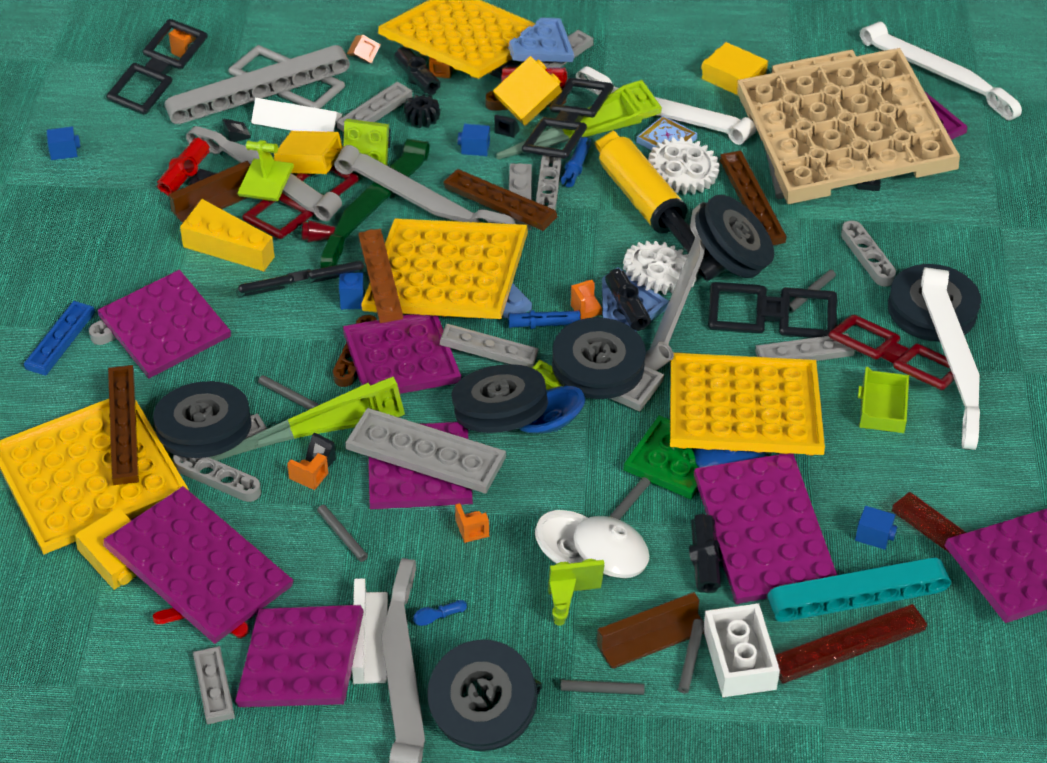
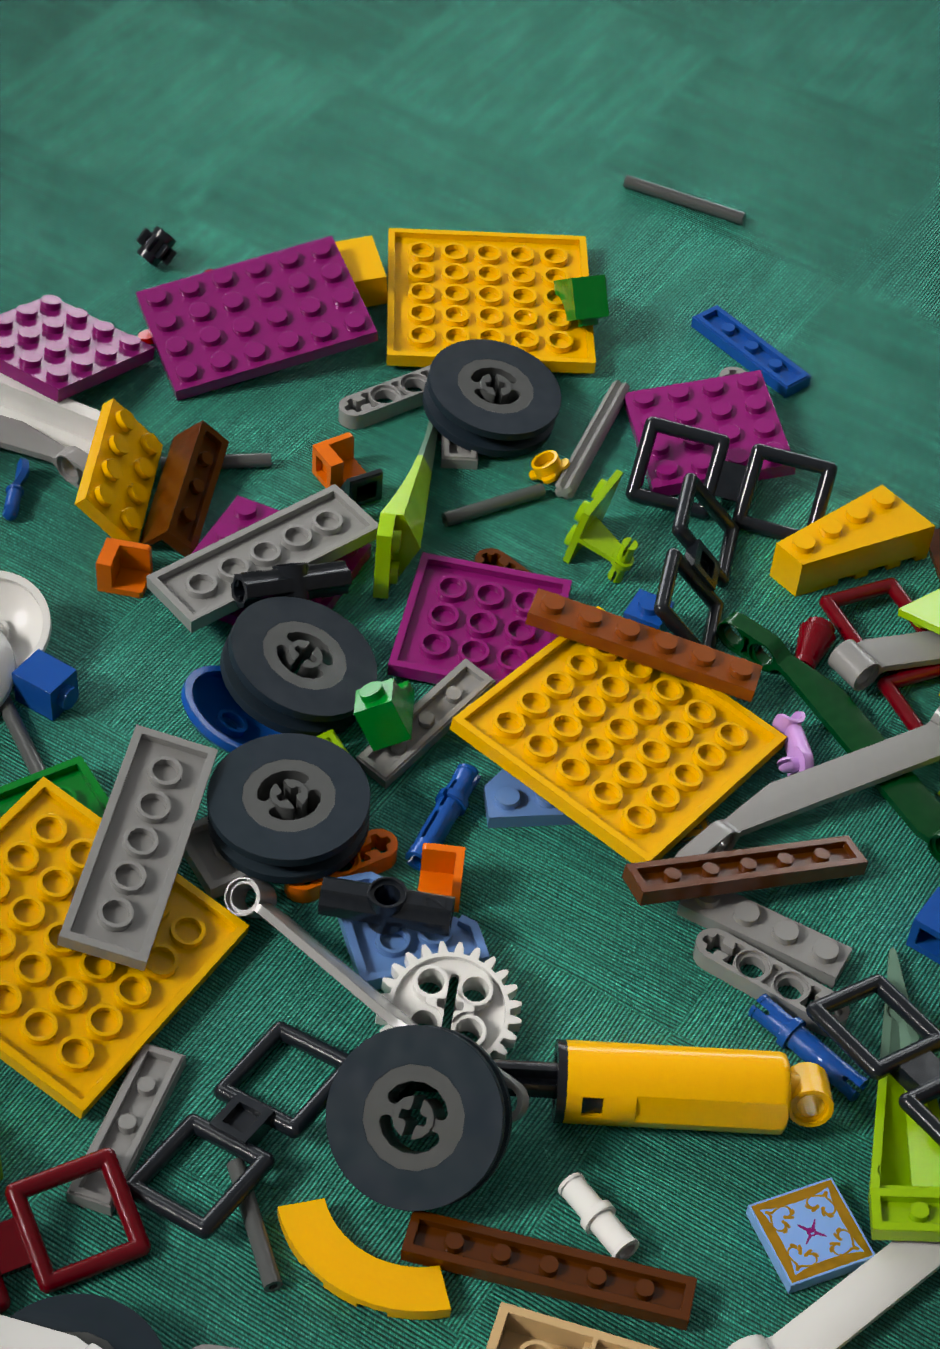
camera: 115 degrees right, 0 degrees up
reddish brown plate [108,365,139,485] -> none
light grey tile [193,646,235,725] -> none
white gear [648,137,719,195] -> none
none -> blue brick [12,649,79,721]
none -> light grey plate [57,724,218,971]
none -> yellow plate [75,398,163,543]
none -> black gear [136,225,177,267]
none -> reddish brown panel [139,420,229,557]
none -> black piece [231,560,352,608]
none -> yellow tile [277,1198,451,1320]
none -> green arch [353,678,415,751]
none -> yellow plate [528,450,570,484]
none -> green arch [554,275,609,327]
none -> light grey axle [554,380,630,500]
none -> white pin [558,1172,639,1260]
none -> lime plate [563,469,638,583]
none -> black bar [625,416,838,540]
none -> lavender piece [772,711,814,776]

